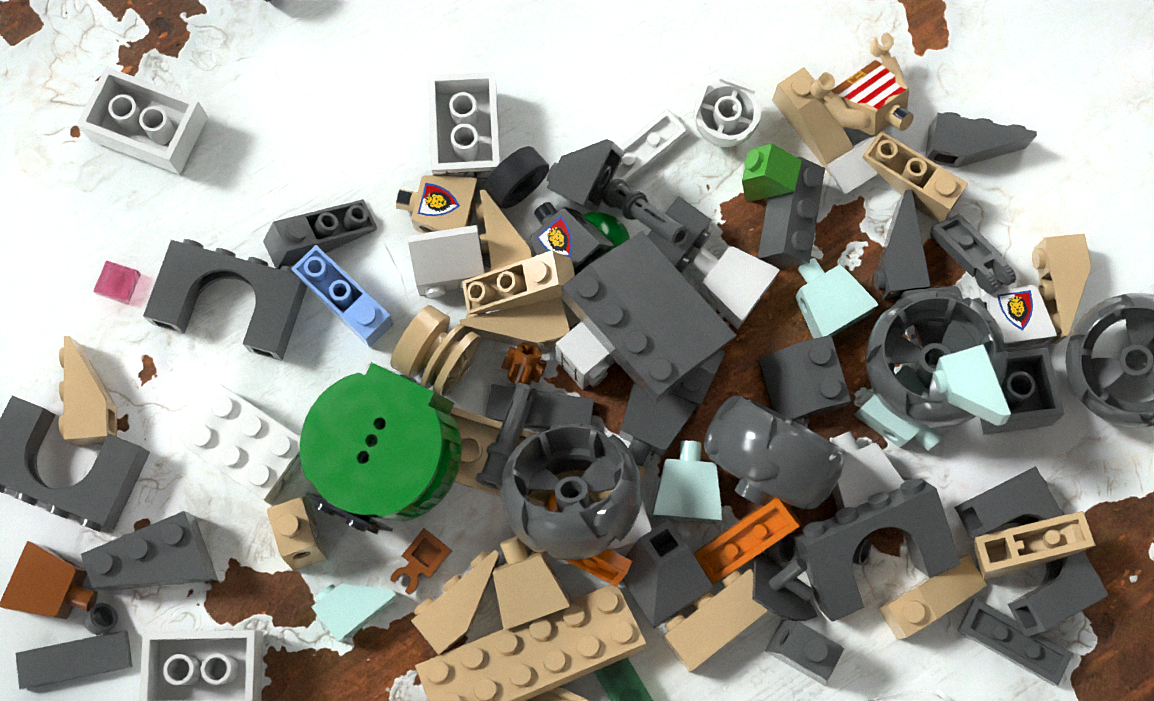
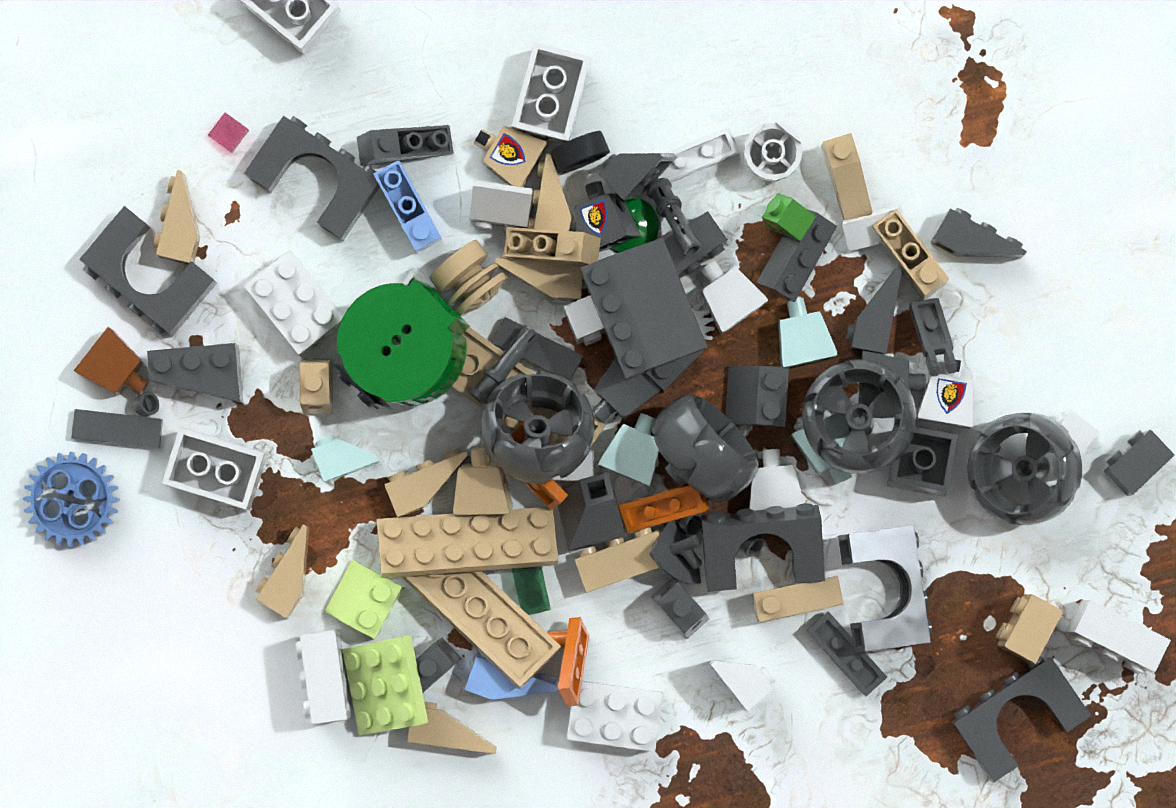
camera: 20 degrees right, 10 degrees up
dark orange plate [390,528,452,595] -> none
dark orange gear [501,343,547,385] -> none
tan torso [810,32,914,135] -> none
light aqua slope [933,345,1011,426] -> none
tan slope [973,511,1095,580] -> none
tan slope [1032,233,1091,344] -> none

